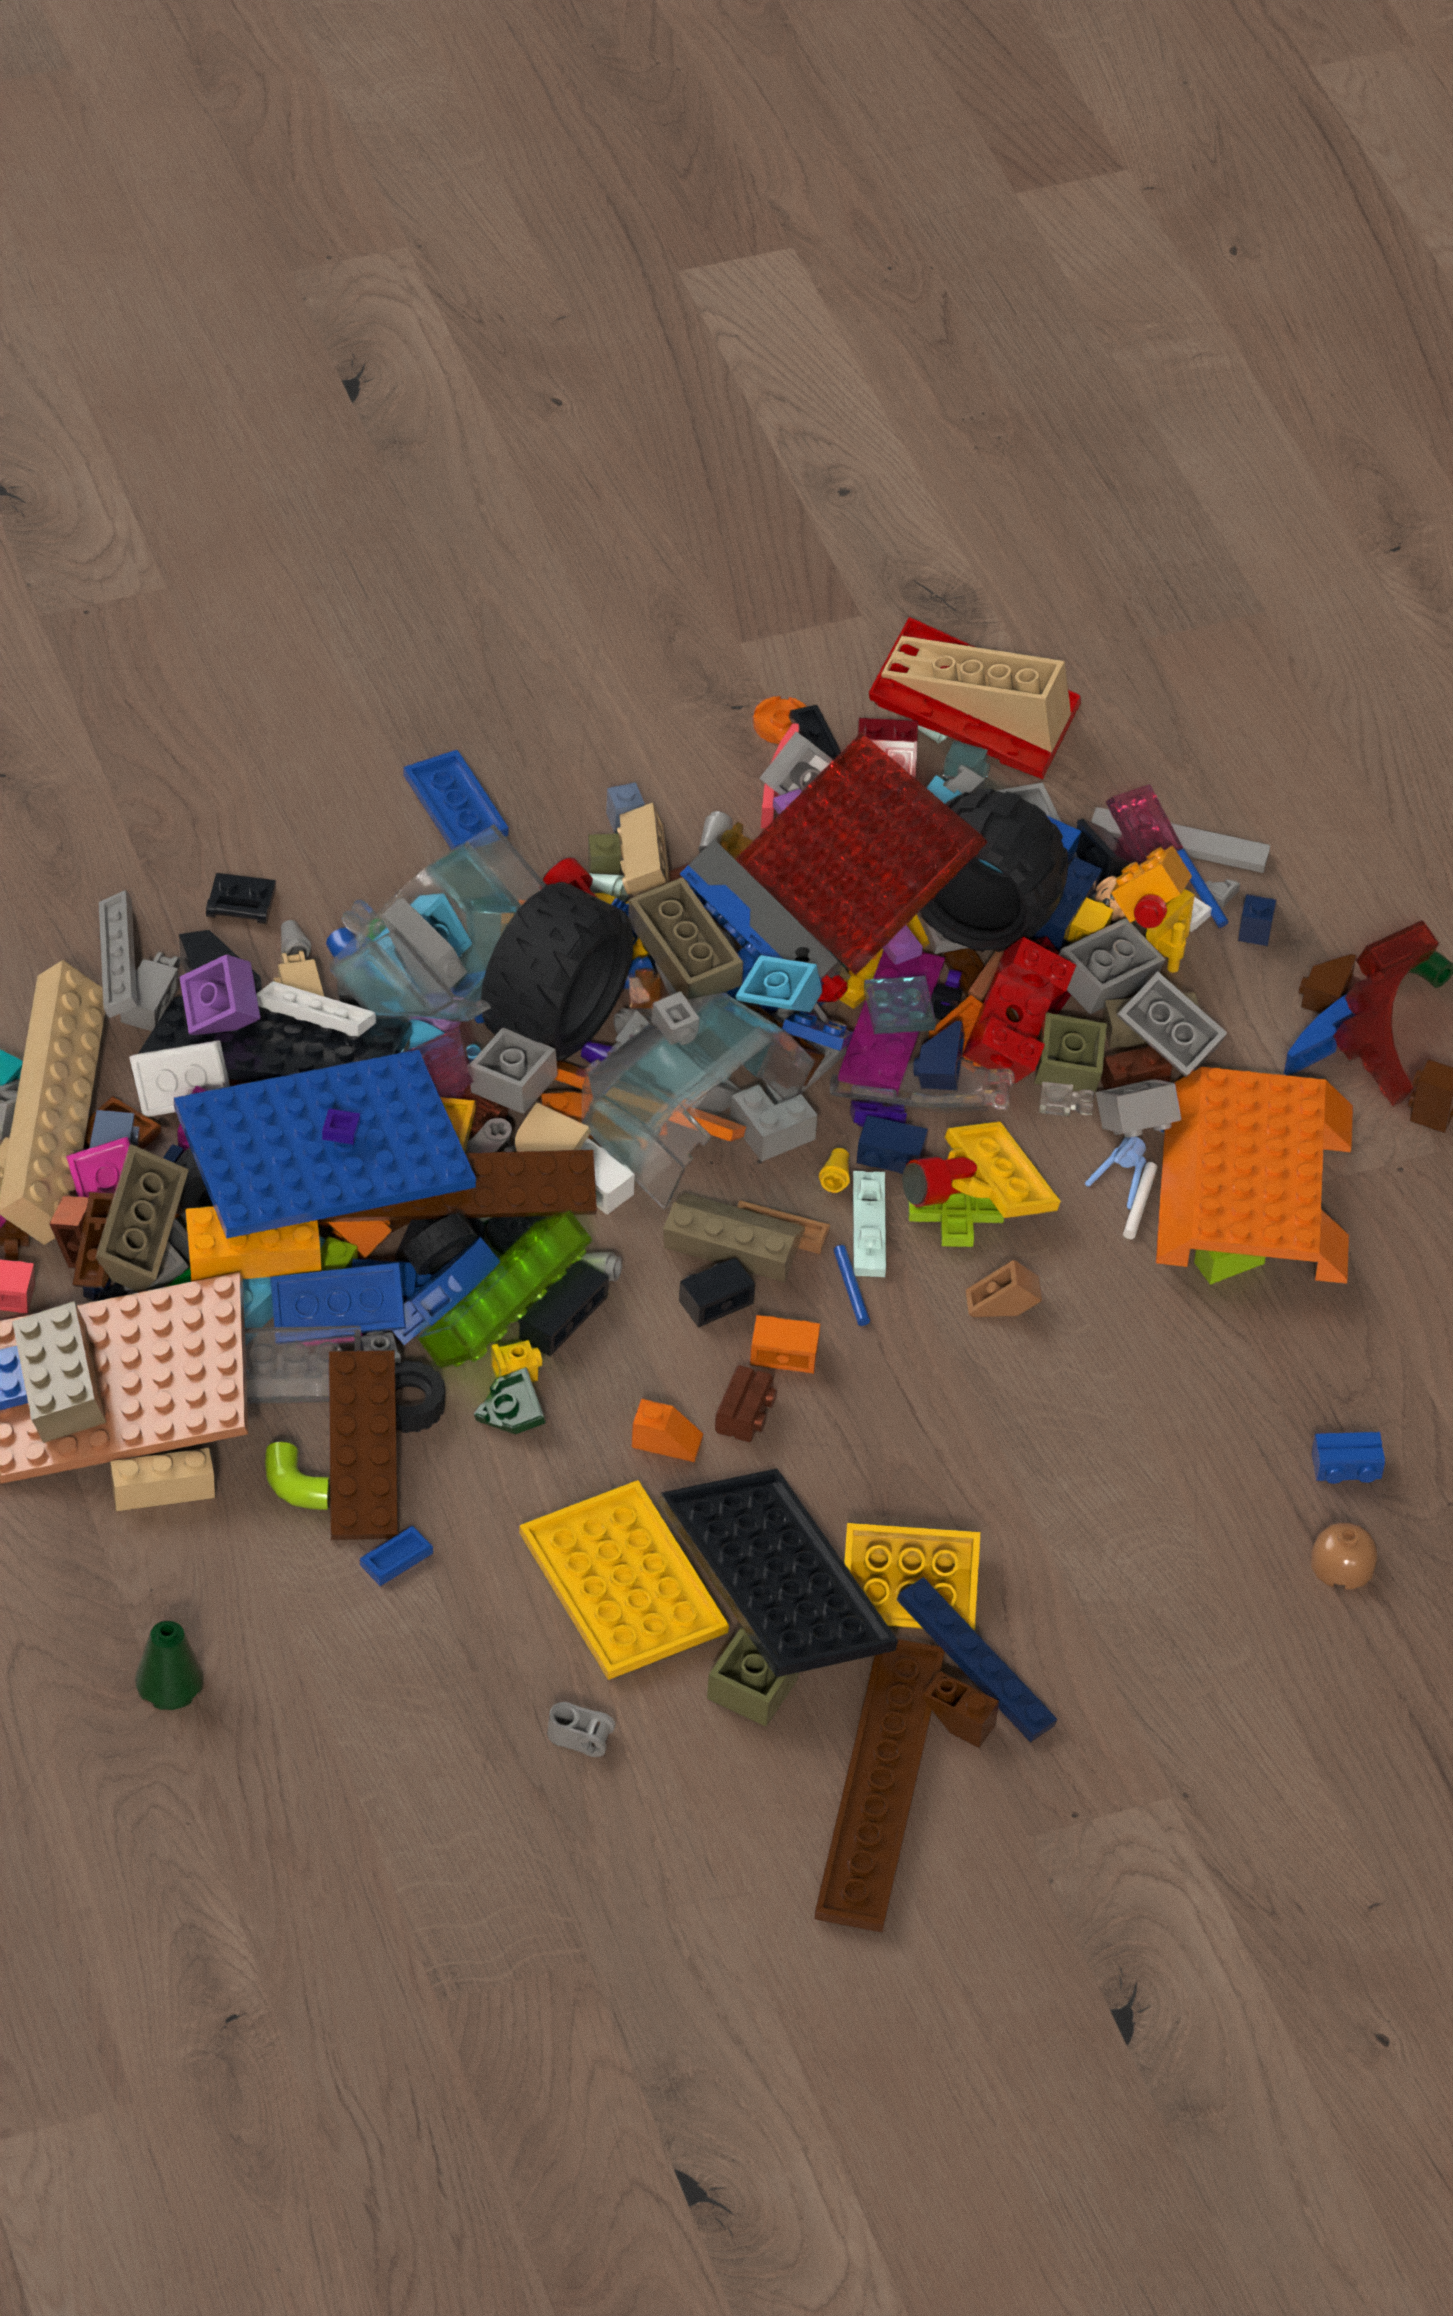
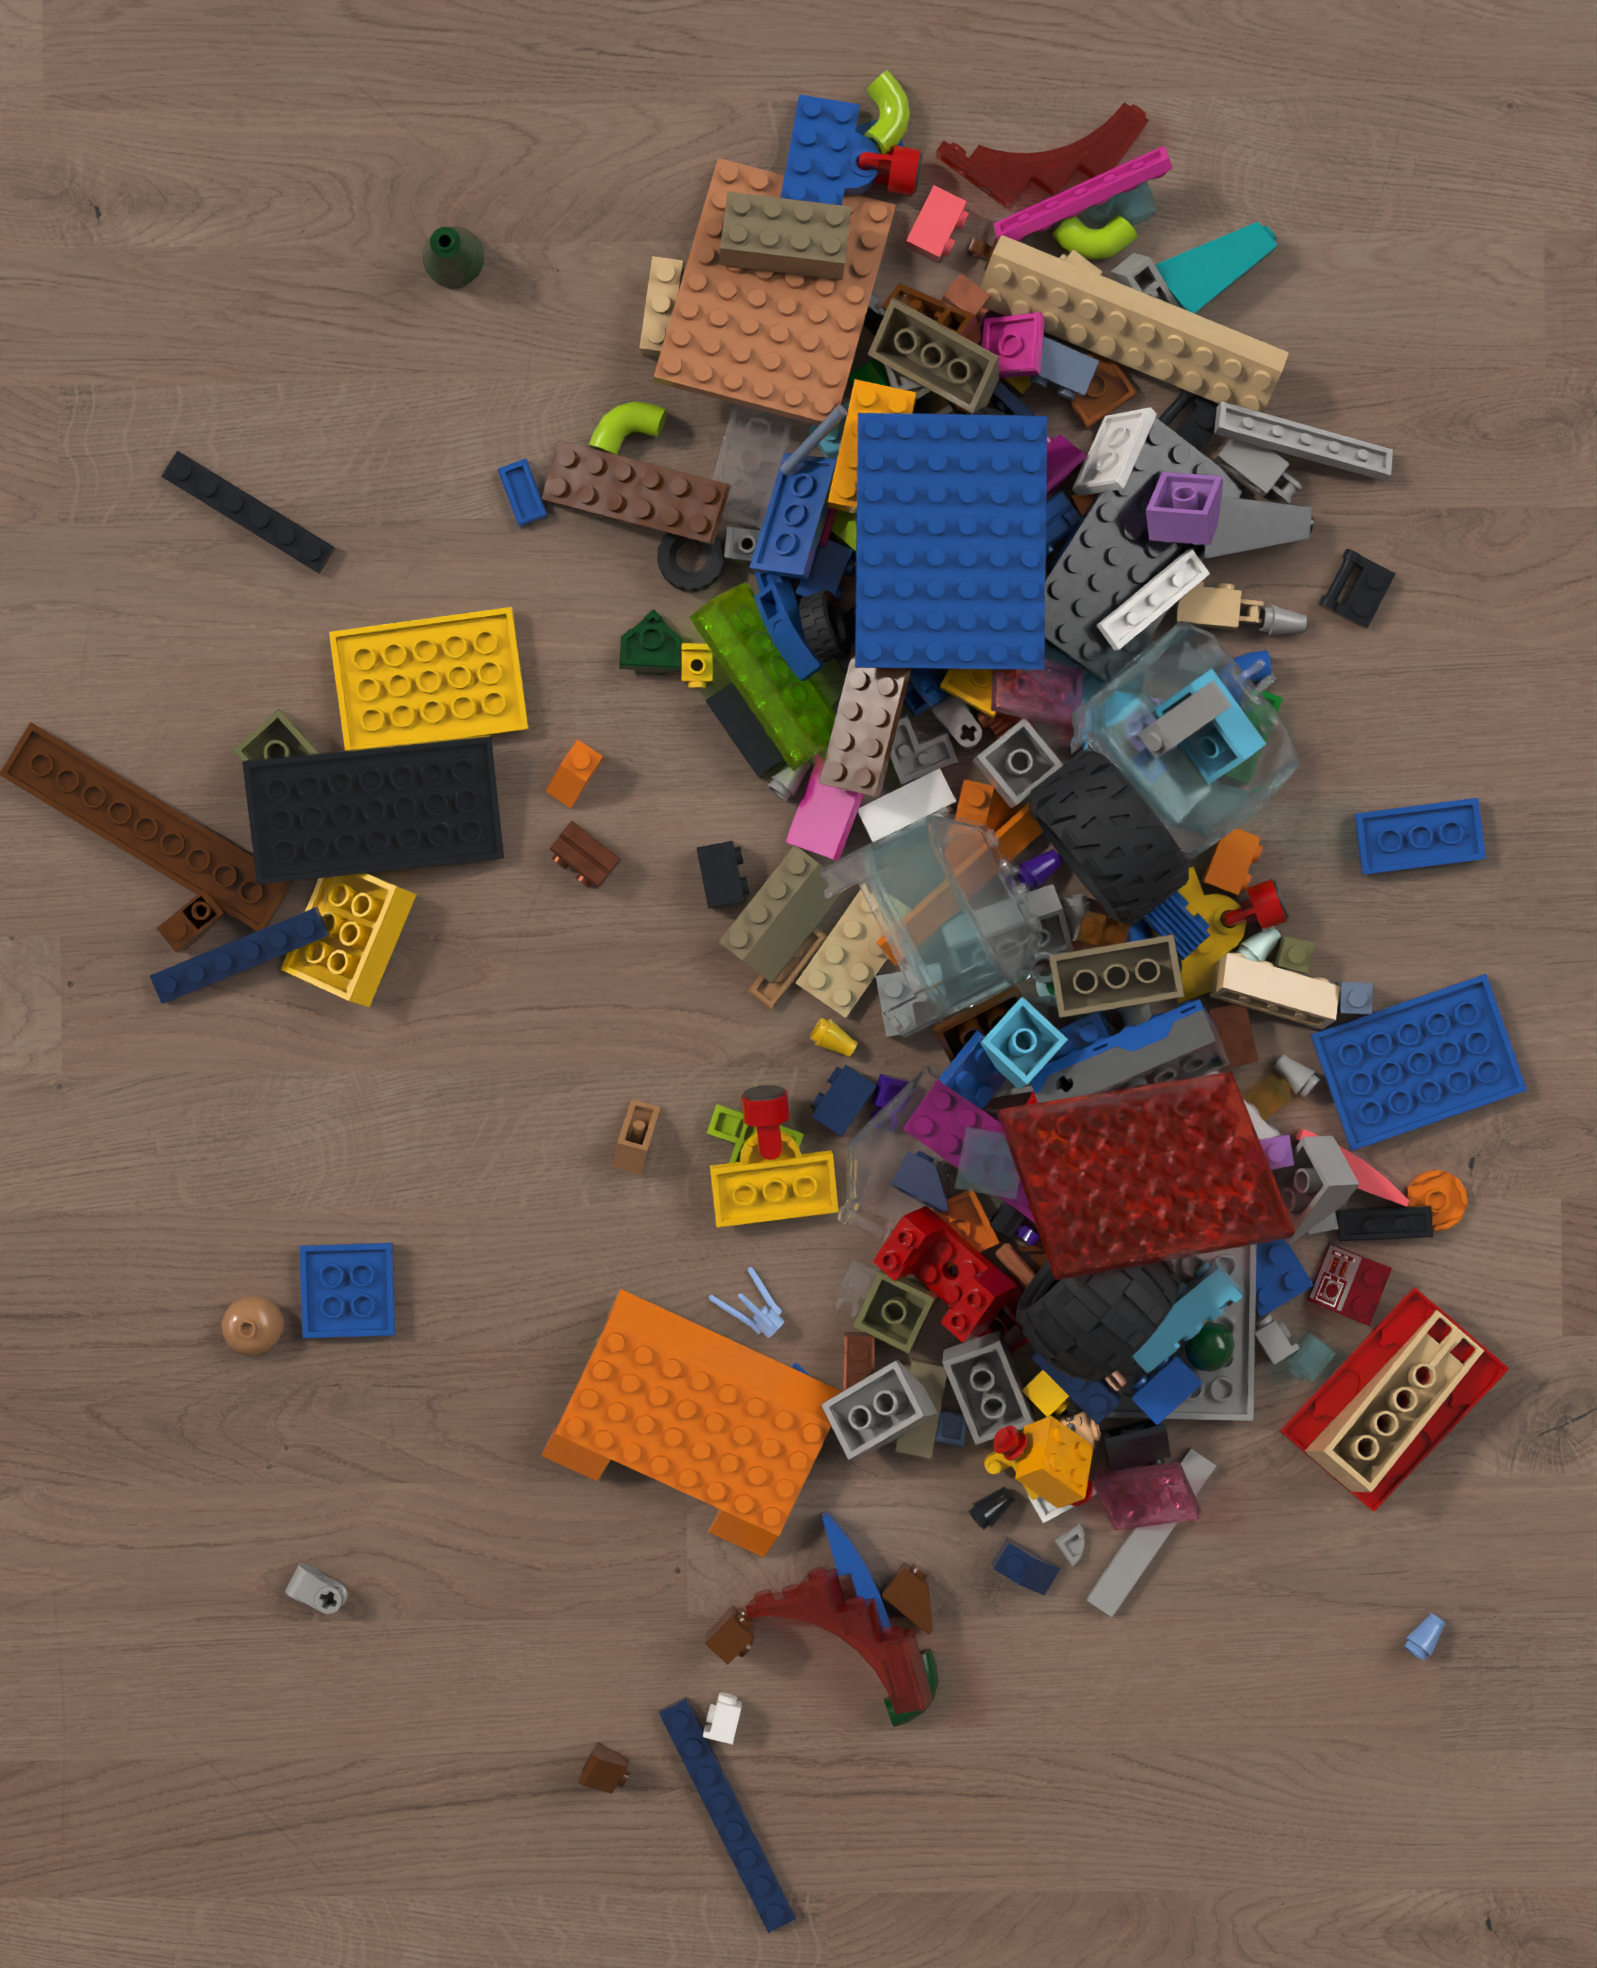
camera: 115 degrees right, 40 degrees up
dark purple plate [322,1109,360,1145] -> none
tan tile [515,1102,591,1152] -> none
light grey piece [547,1702,616,1757] -> none
light grey brick [651,991,700,1045] -> none
orange brick [750,1315,821,1374] -> none
blue bar [833,1245,870,1326] -> none
light aqua hinge [853,1171,886,1277] -> none
light grey brick [1096,1079,1181,1137] -> none
white bar [1123,1162,1158,1239] -> none
blue bar [1177,849,1229,928] -> none
blue brick [1312,1432,1385,1484] -> none
none -> black plate [161,450,335,574]
none -> blue plate [299,1242,396,1338]
none -> sand blue bar [780,405,847,476]
none -> dark pink tile [785,756,864,861]
none -> tan plate [796,882,908,1018]
none -> black cone [968,1486,1015,1530]
none -> black plate [1158,388,1216,451]
none -> blue plate [1310,974,1527,1151]
none -> medium blue cone [1404,1613,1446,1661]

